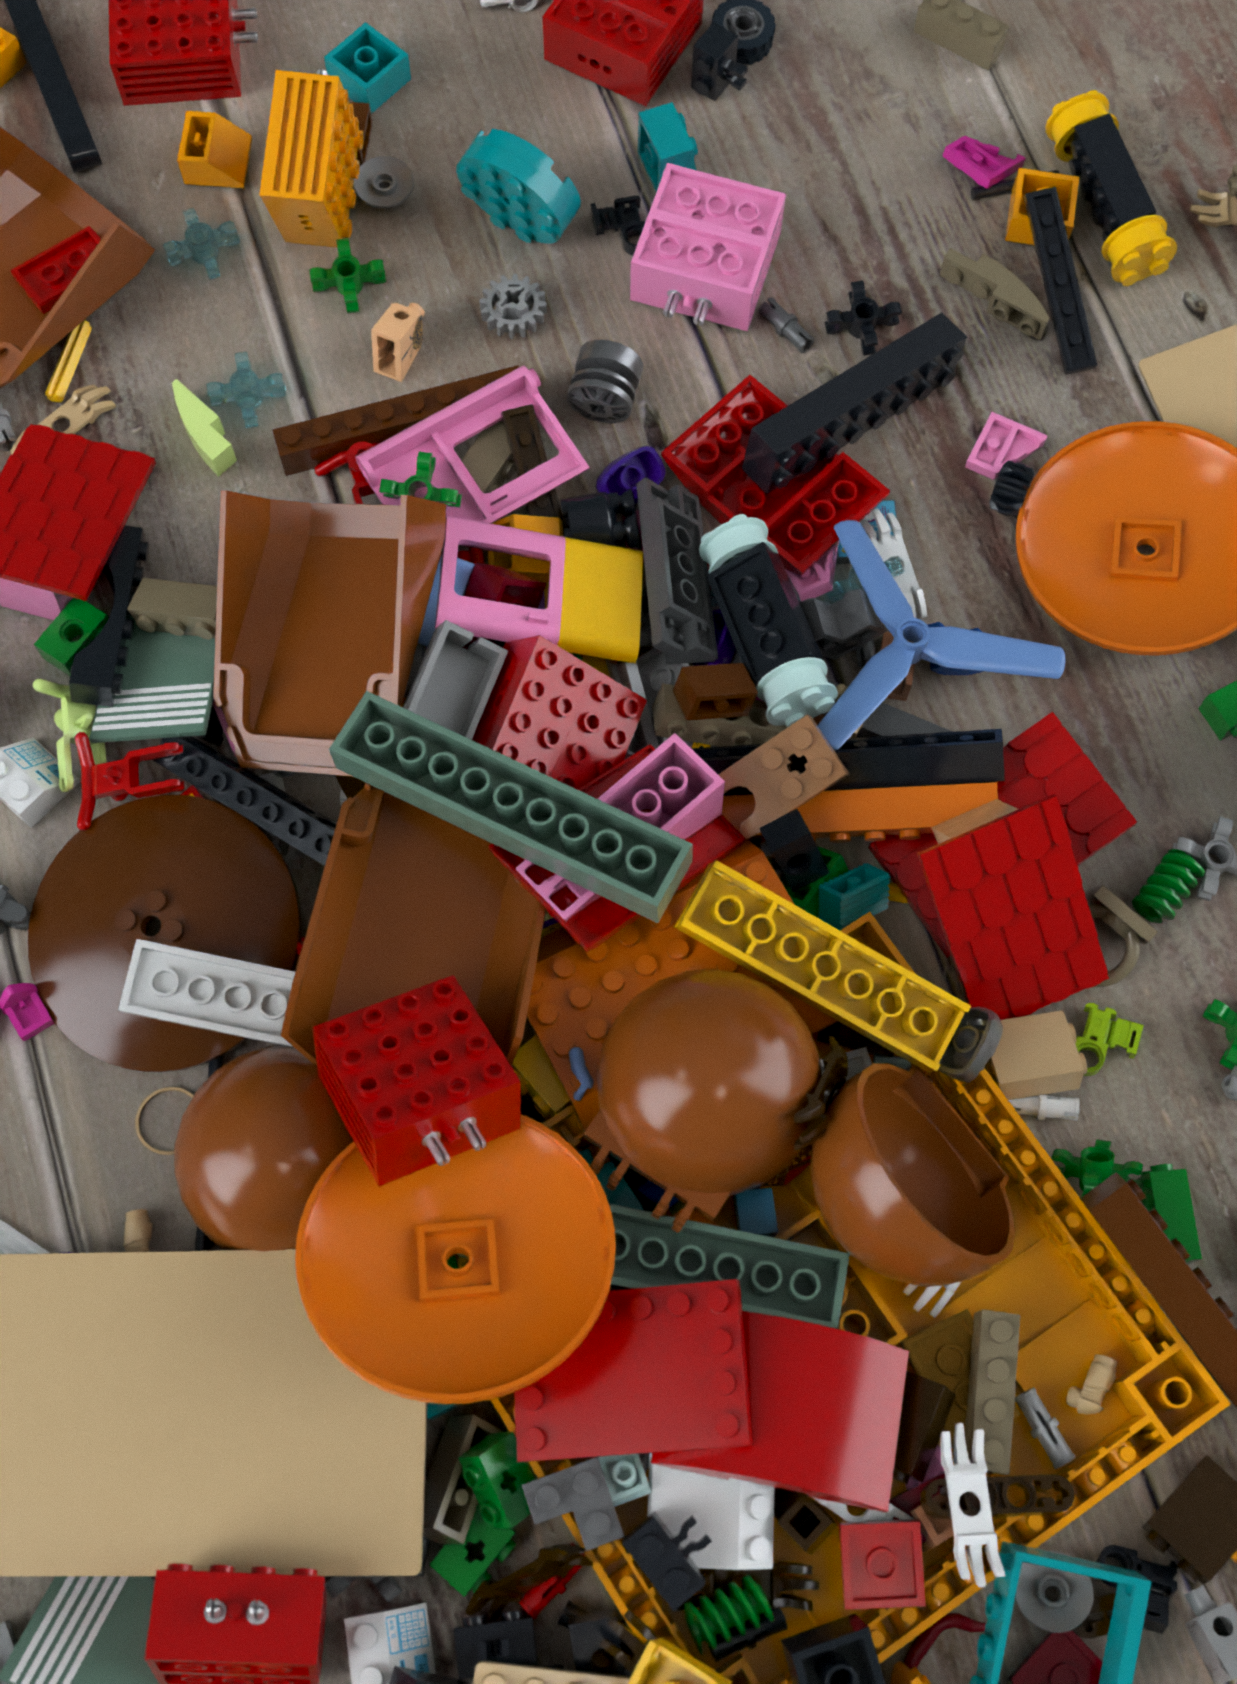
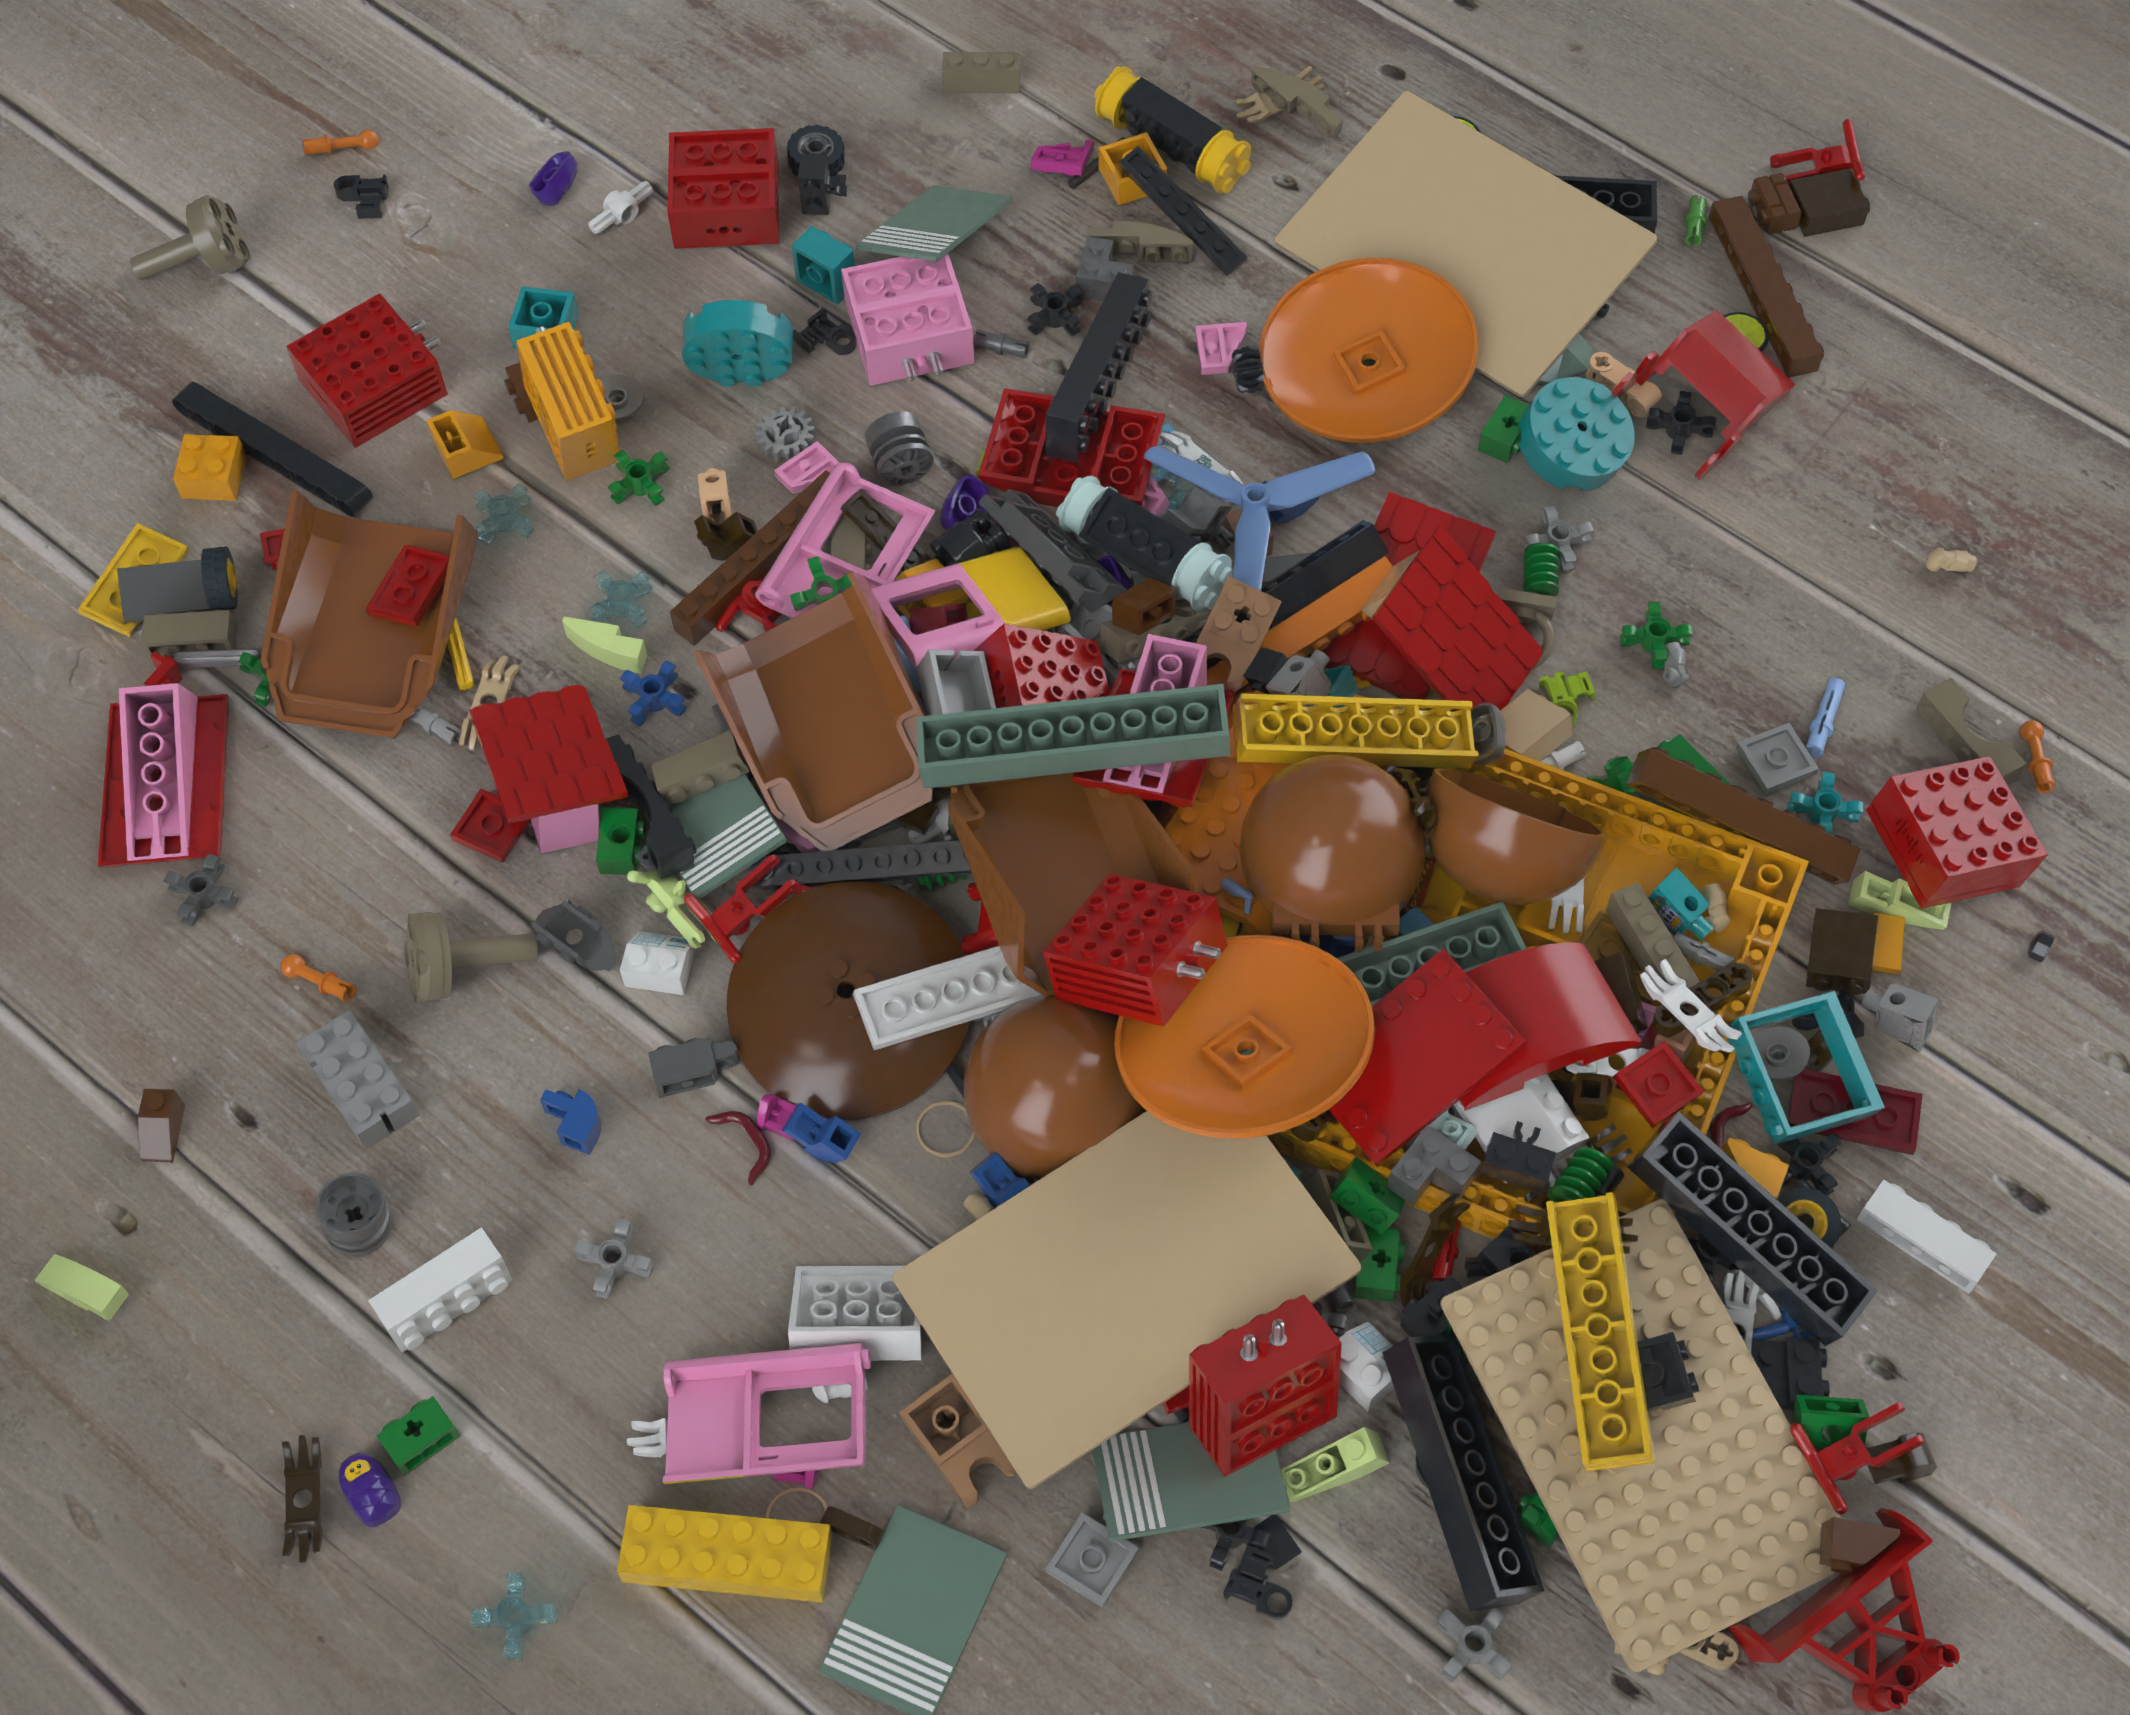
camera: 30 degrees left, 10 degrees down
none -> blue pin [620,660,687,726]
none -> dark brown brick [694,511,758,561]
none -> bright pink wing [774,441,840,494]
none -> blue brick [782,1103,861,1163]
none -> sand green piece [856,185,1013,262]
none -> blue brick [969,1152,1030,1209]
none -> flat silver brick [1076,236,1134,302]
none -> light grey torso [1266,650,1331,707]
none -> teal torso [1648,867,1714,941]

